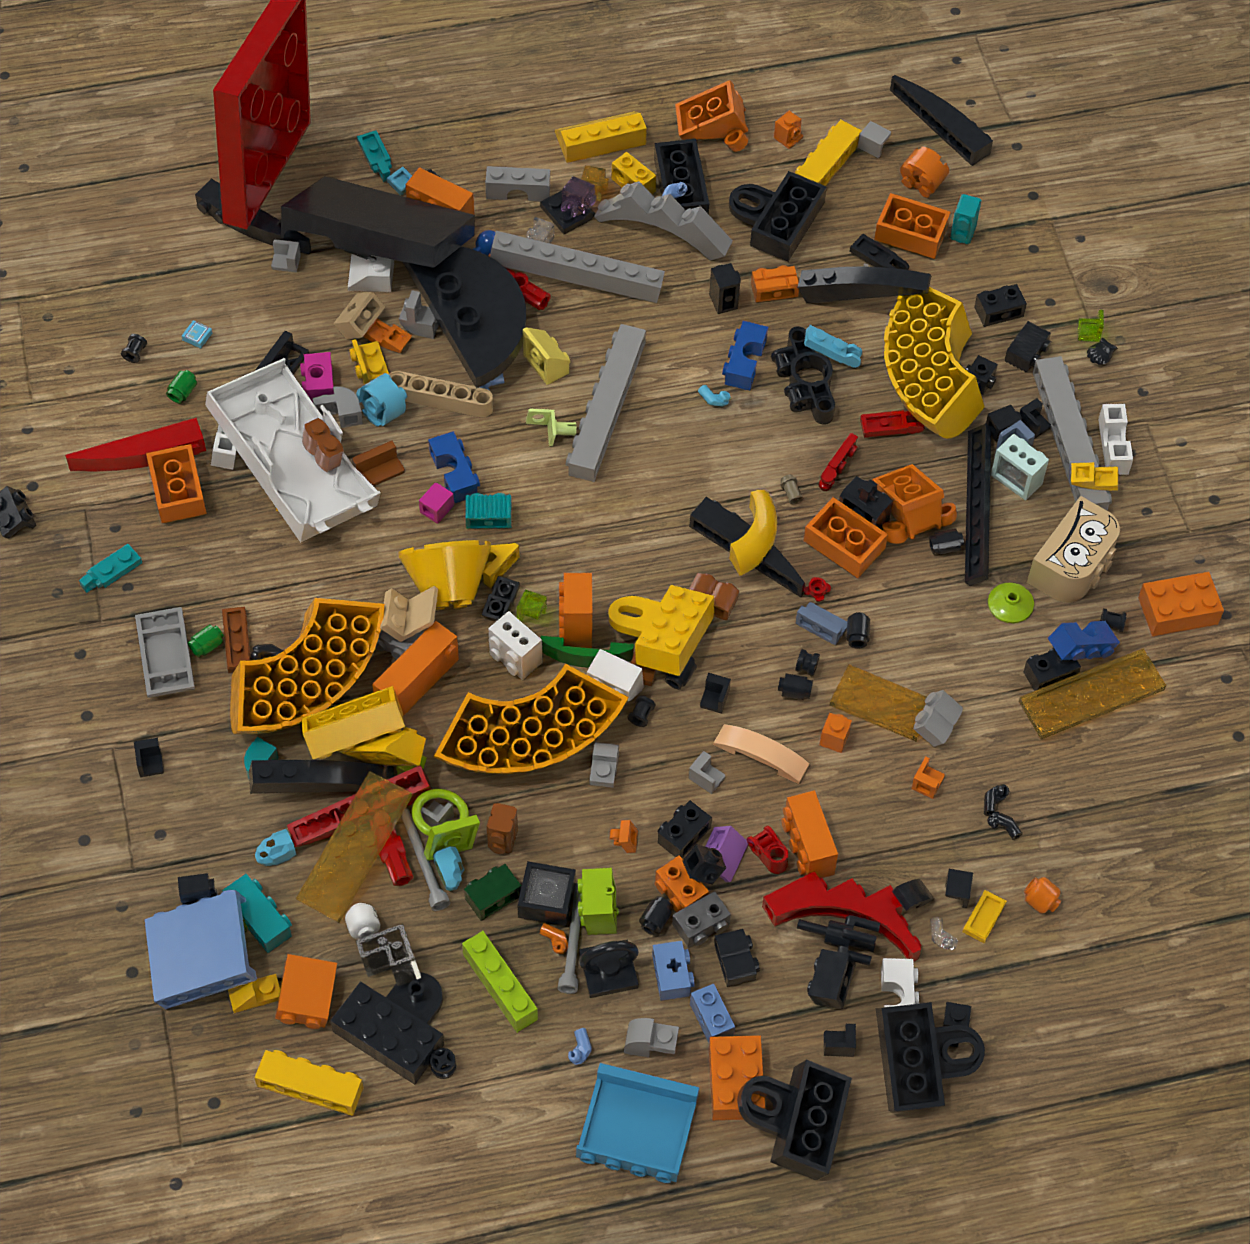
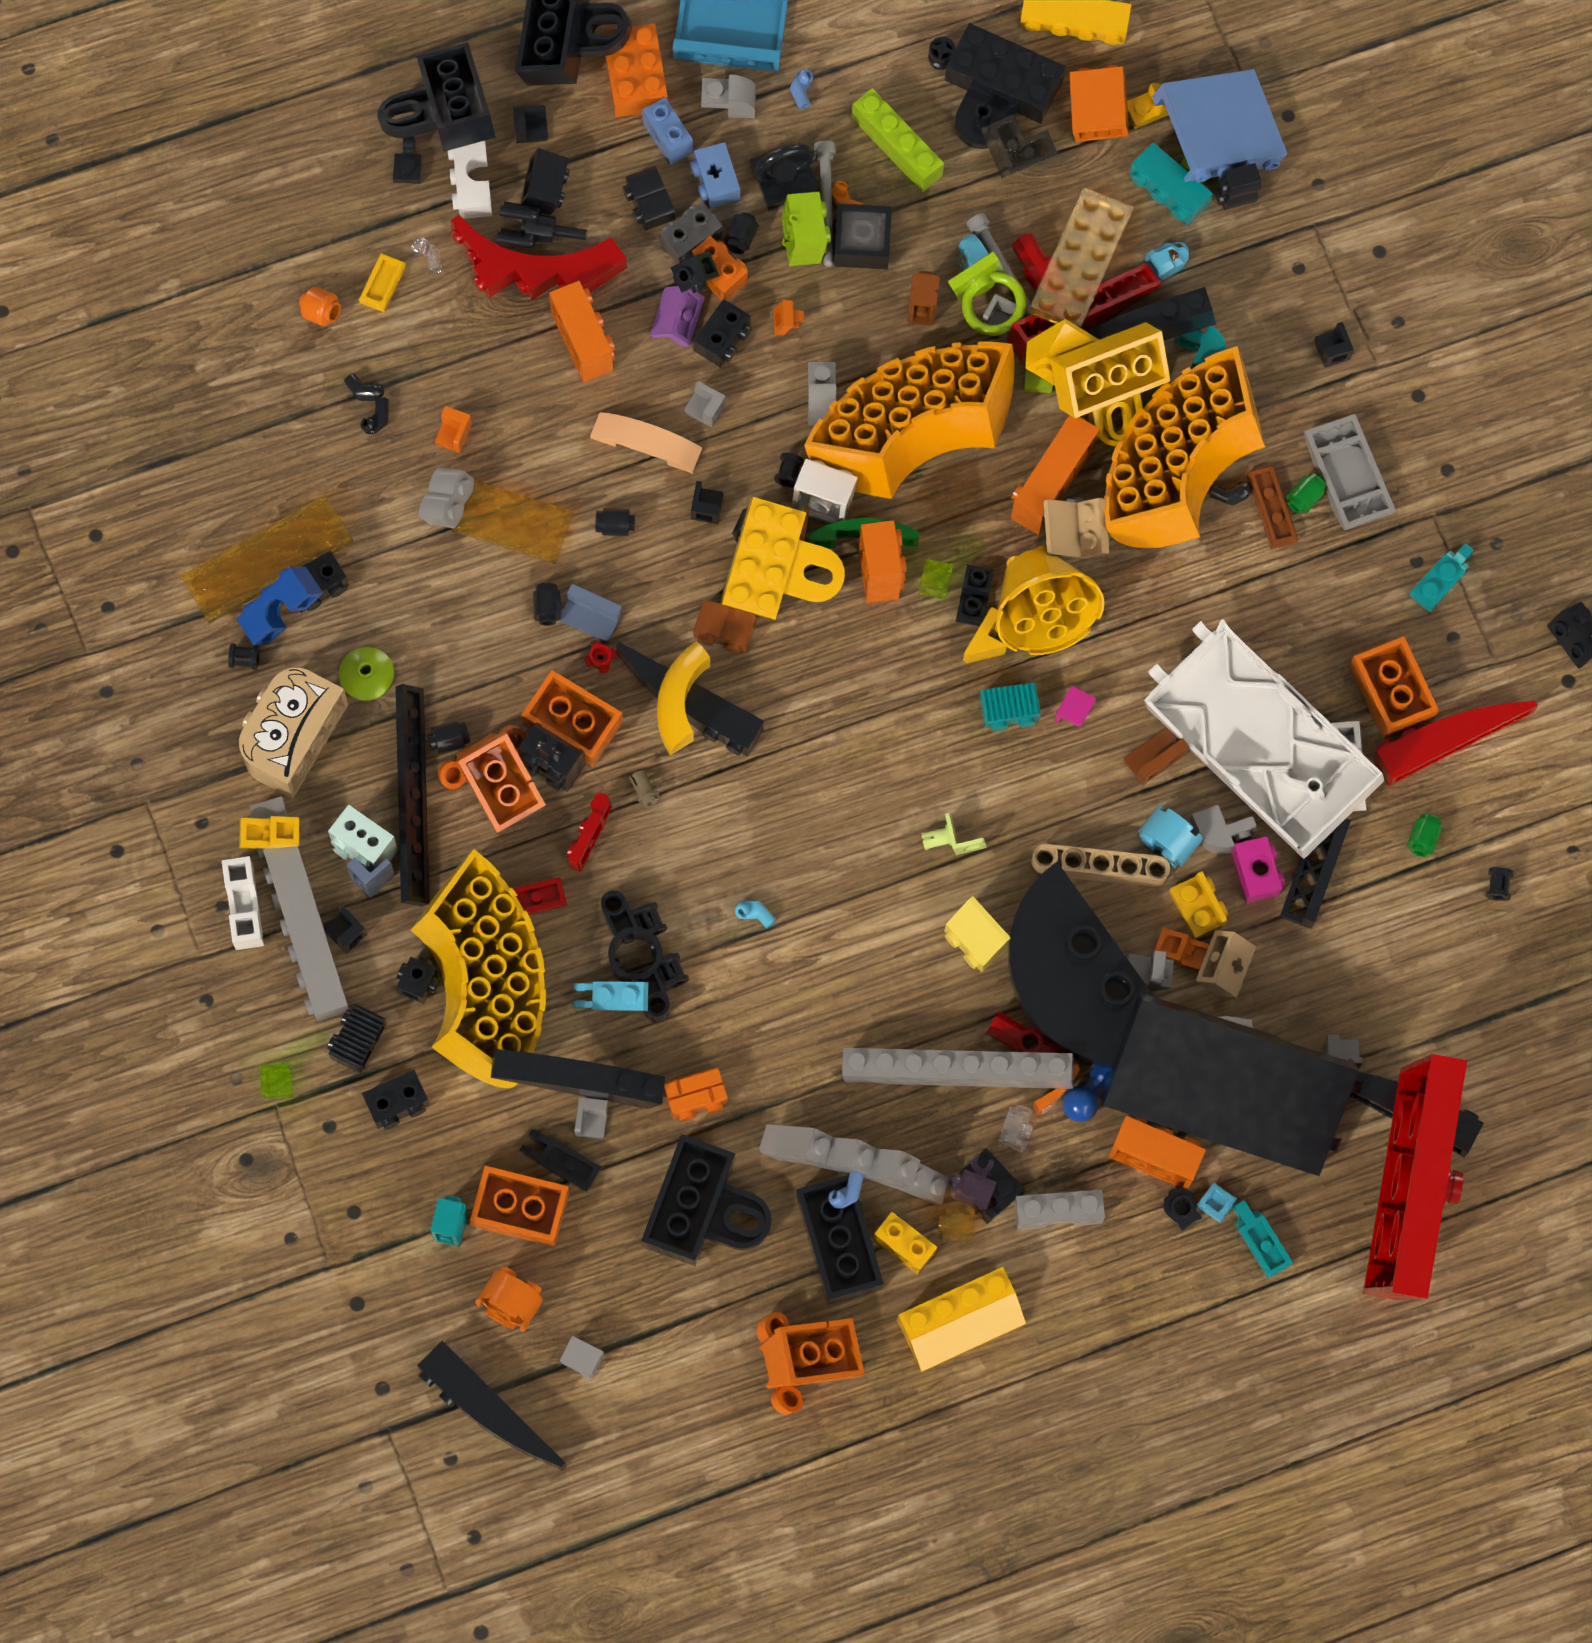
camera: 170 degrees right, 15 degrees up
medium azure tile [182,320,212,349] -> none
dark orange brick [302,418,343,472] -> none
white head [345,903,380,940] -> none
blue arch [428,431,480,504] -> none
dark green brick [464,864,522,921] -> none
white piece [488,611,542,680] -> none
light grey brick [566,324,646,482] -> none
black brick [709,263,741,314] -> none
blue arch [722,321,768,391] -> none
red piece [747,825,788,874] -> none
orange brick [774,110,803,149] -> none
yellow brick [795,120,862,186] -> none
black wheel [795,649,820,676] -> none
orange brick [820,712,852,753] -> none
black slope [892,879,935,911] -> none
black panel [945,868,973,908] -> none
black brick [986,404,1022,443] -> none
black animal [1087,338,1118,365] -> none
orange brick [1138,572,1224,636] -> none

